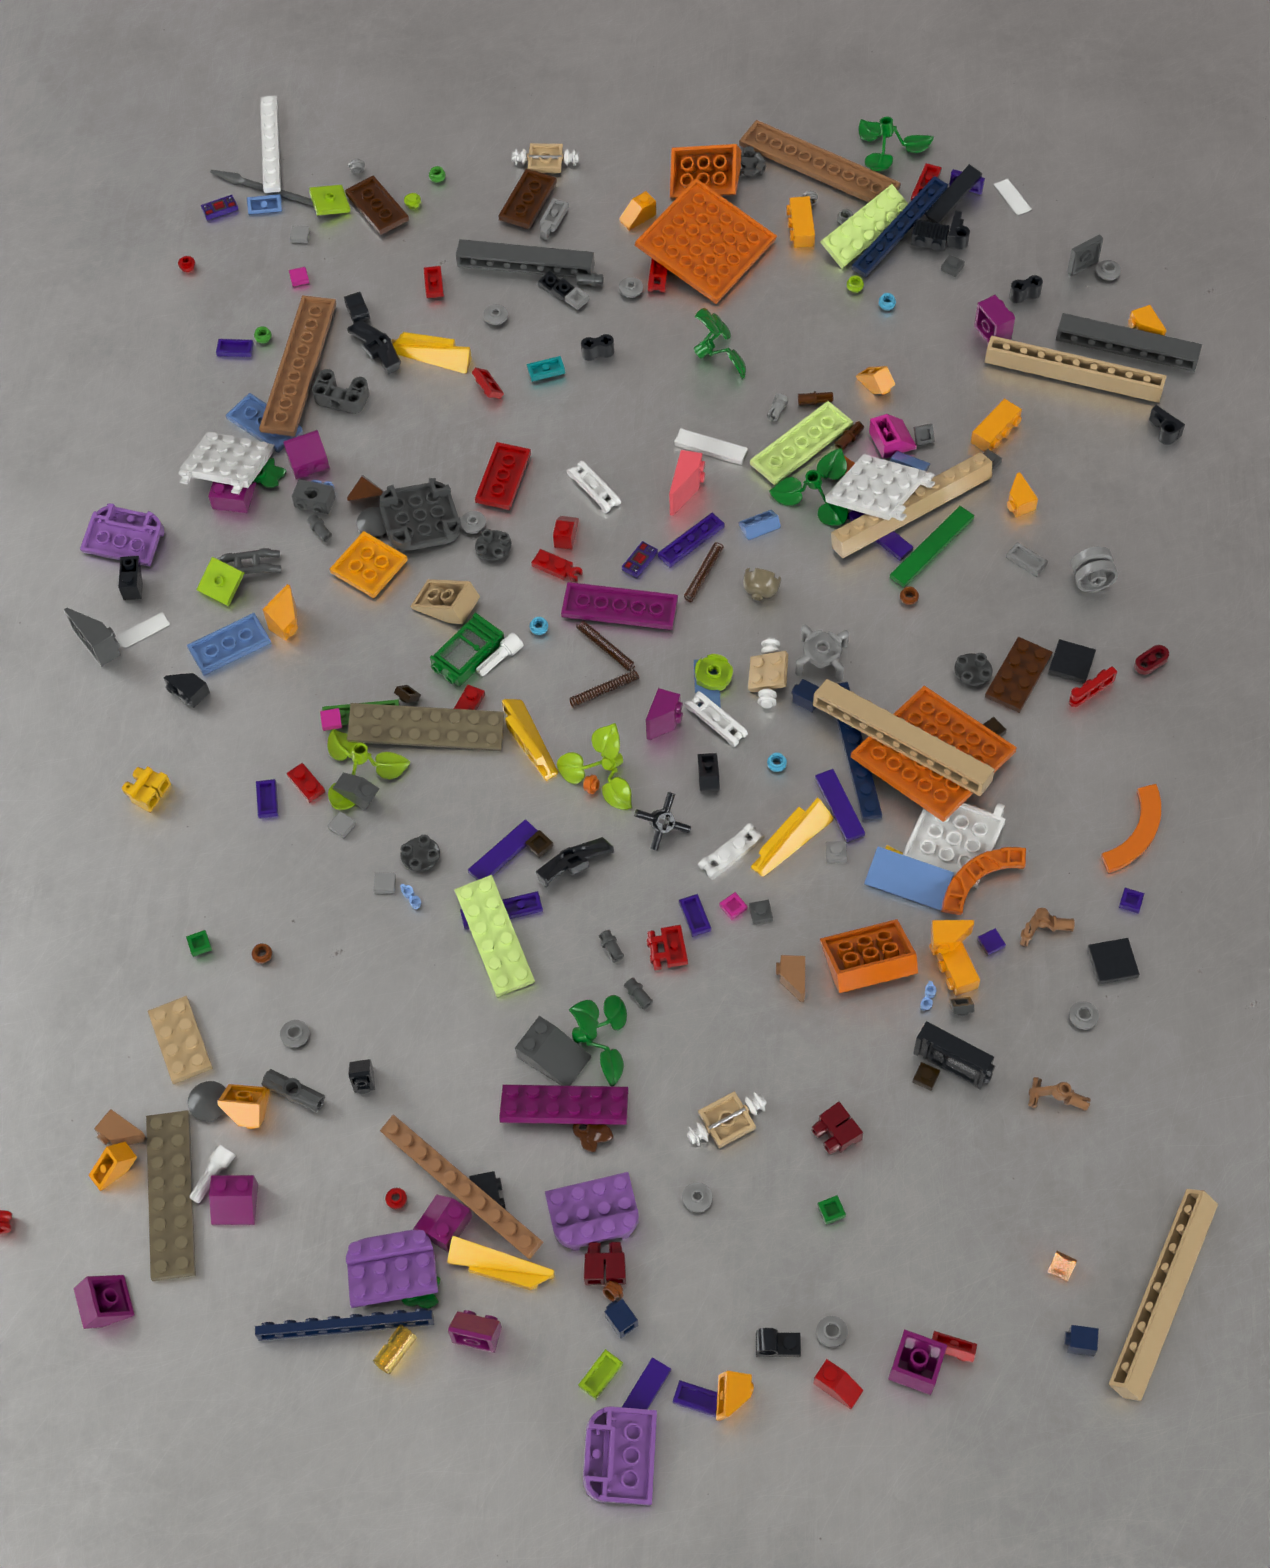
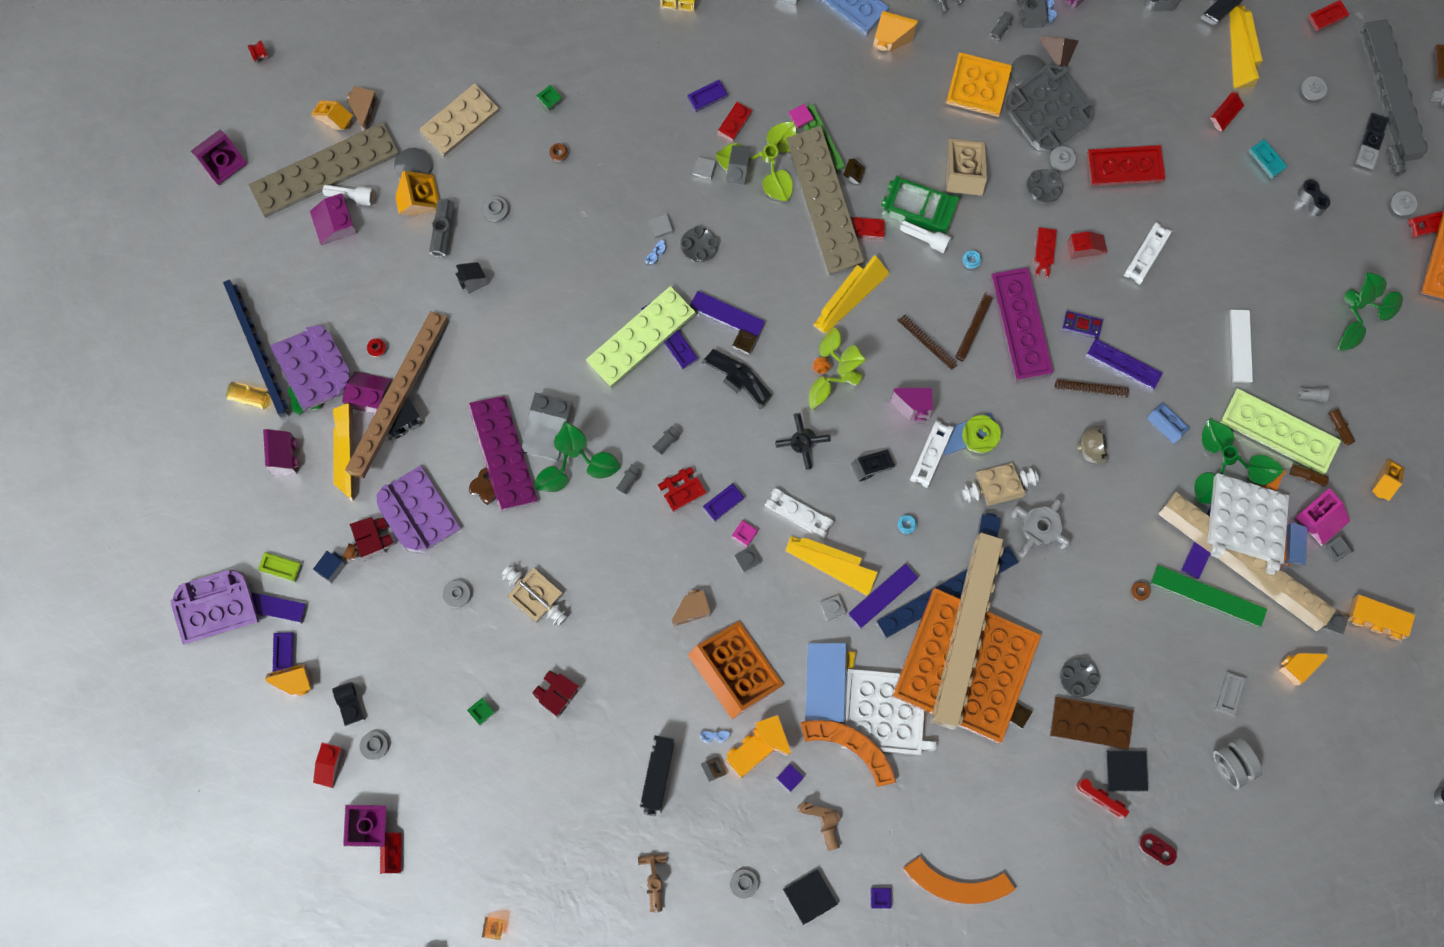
camera: 65 degrees right, 15 degrees up
coral slope [669,450,705,516] -> none
dark brown plate [912,1062,940,1091] -> none

